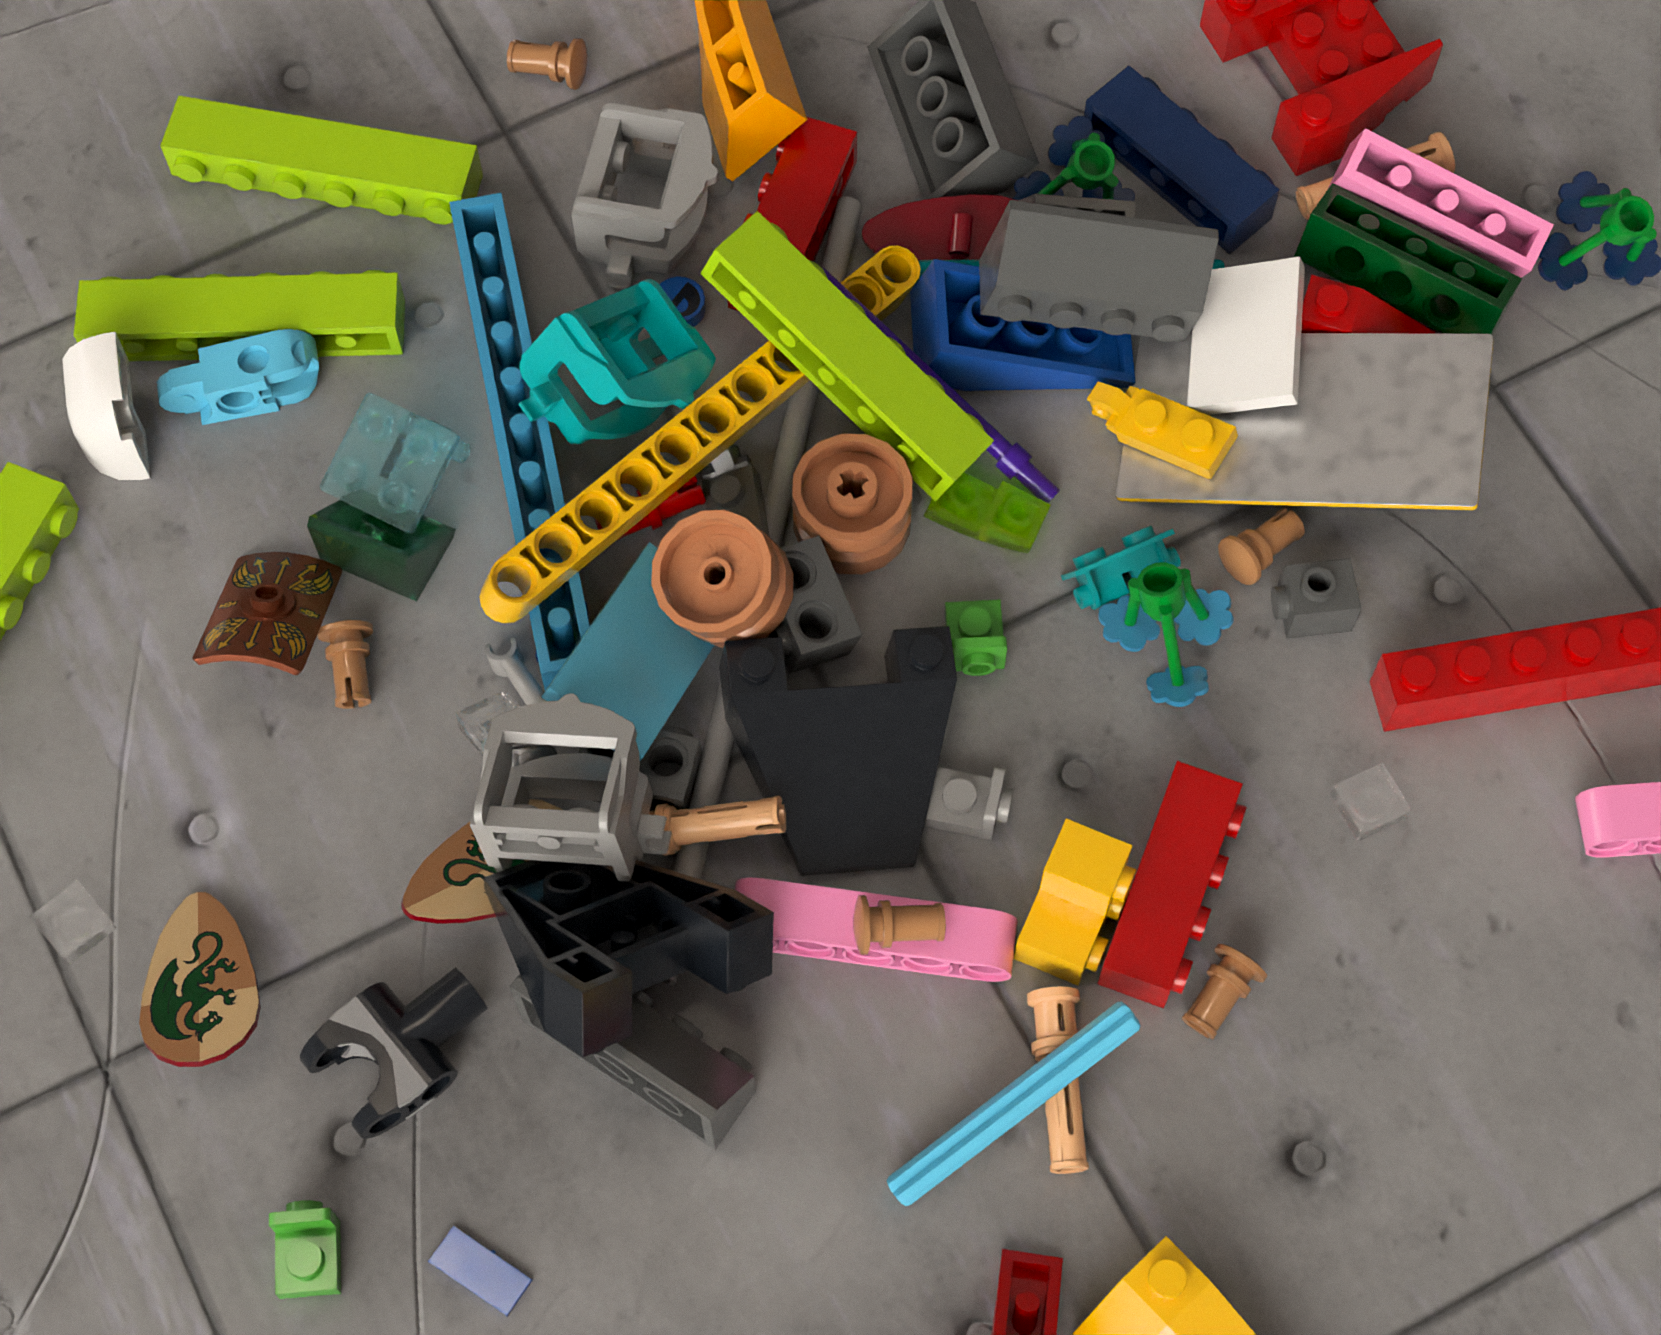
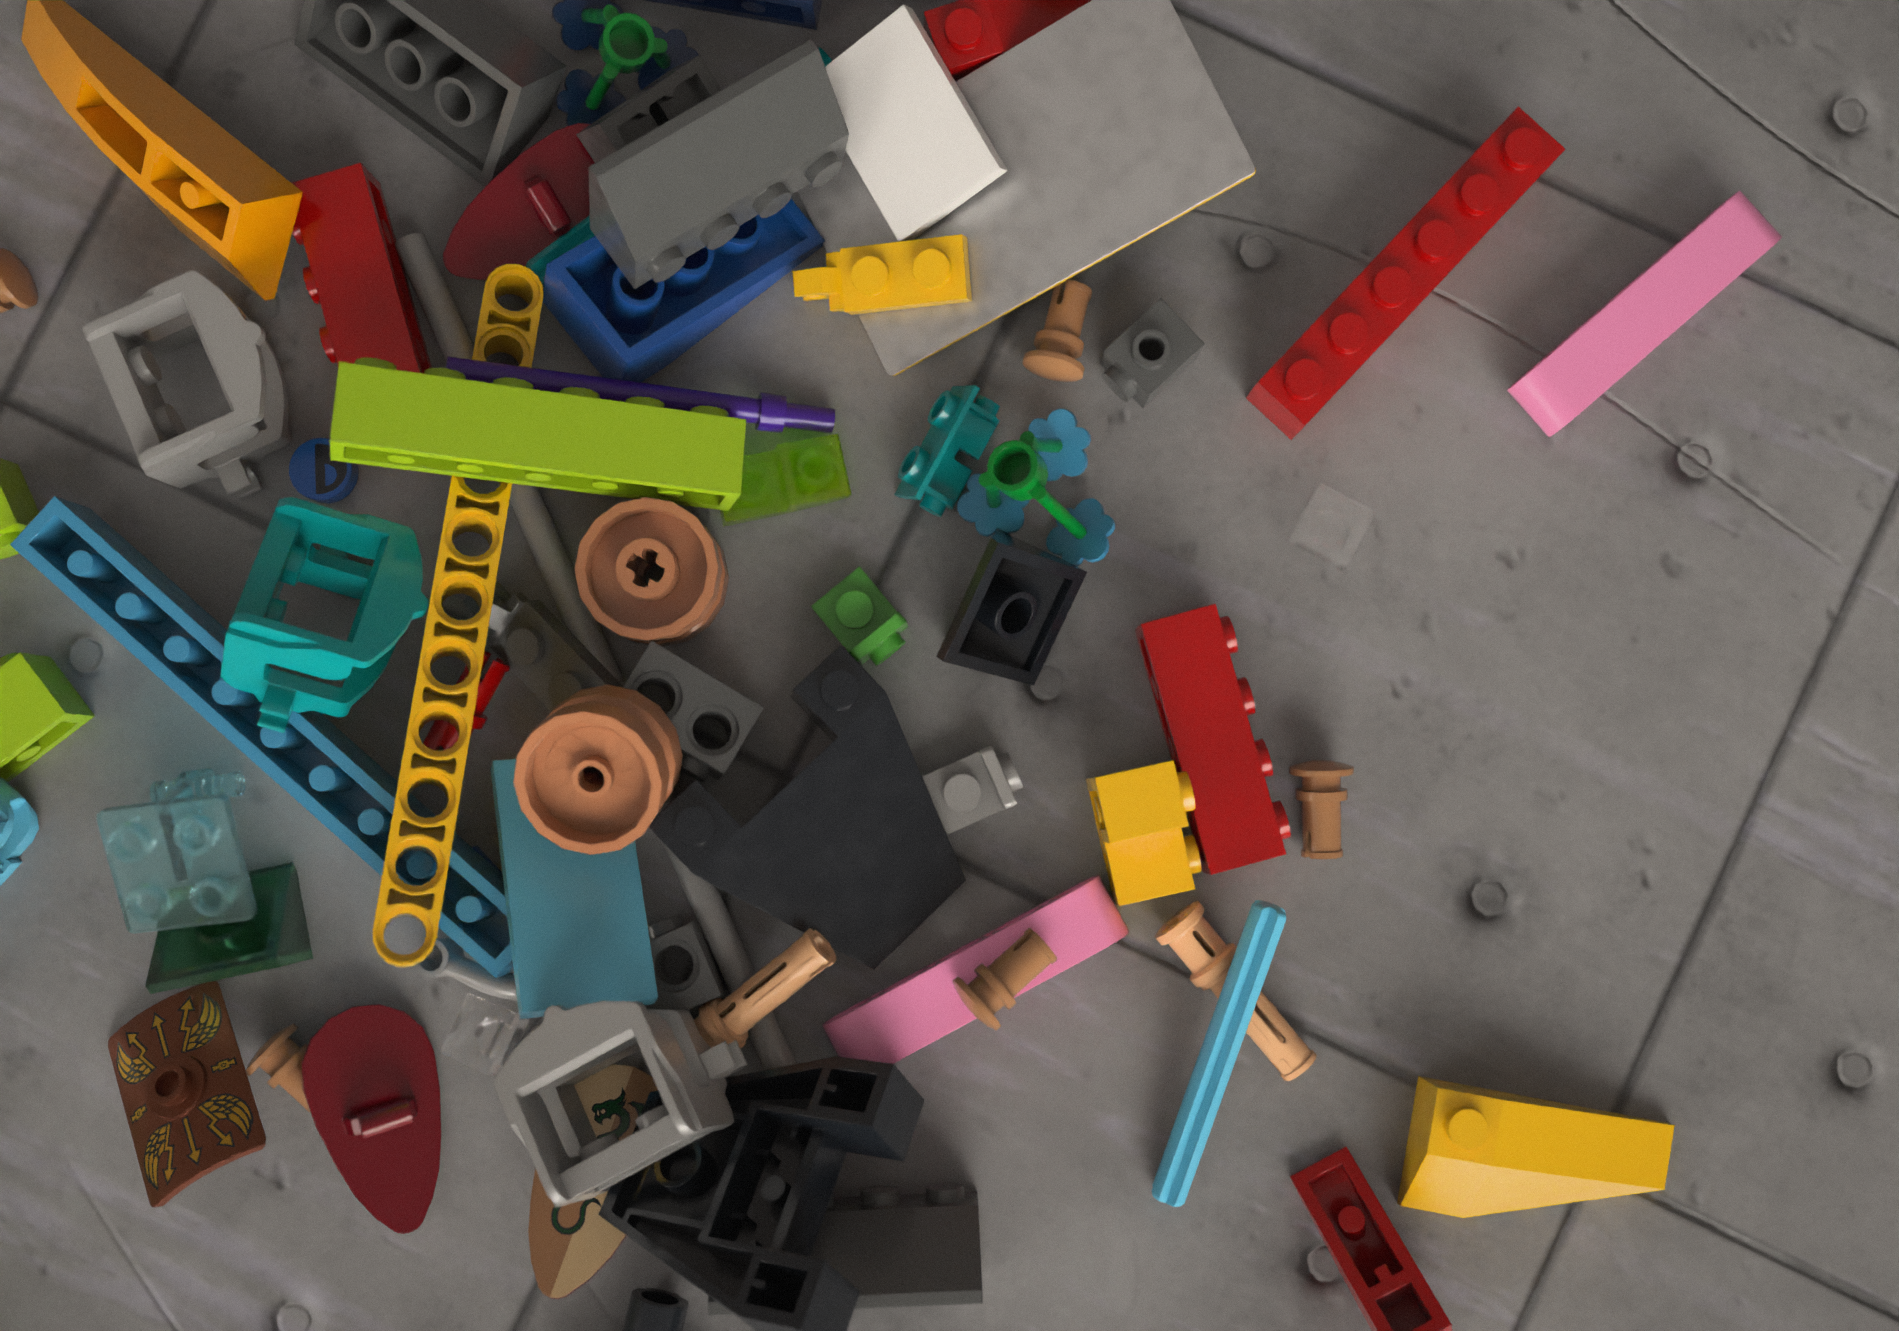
camera: 35 degrees left, 20 degrees up
none -> dark red shield [301,1004,441,1234]
none -> black slope [936,530,1087,686]

